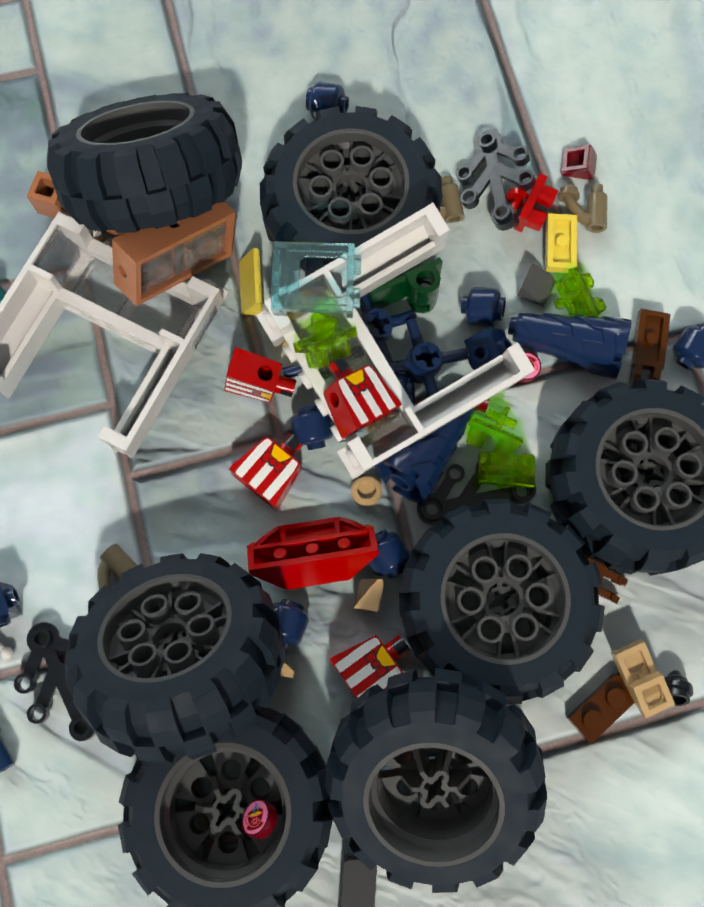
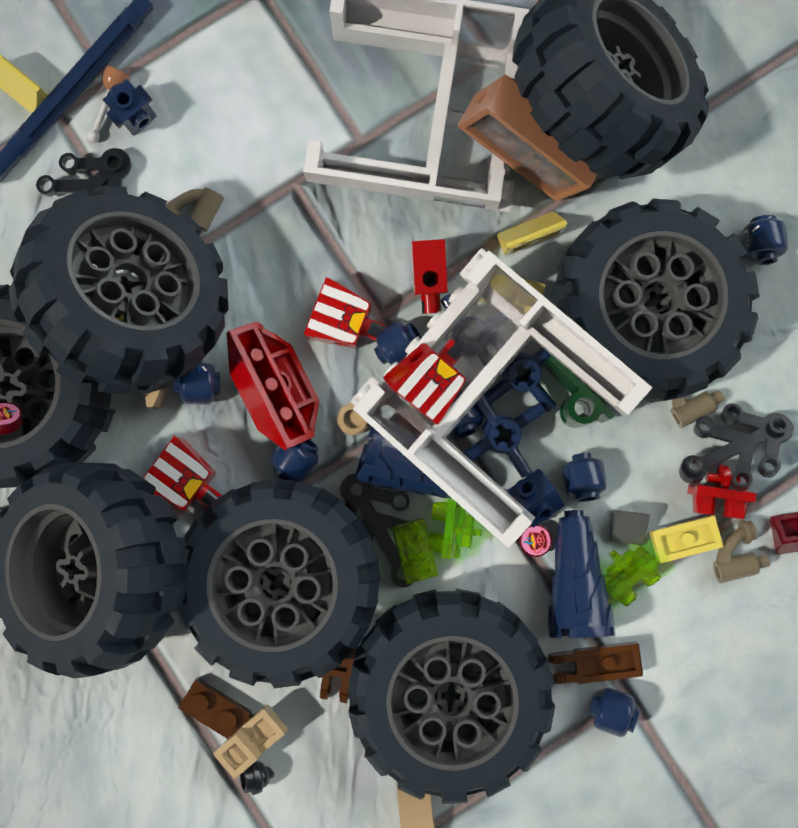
camera: 75 degrees right, 10 degrees up
clear light blue window [271,241,361,318] -> none
clear neon green hips [293,311,358,369] -> none
tan slope [354,579,384,614] -> none

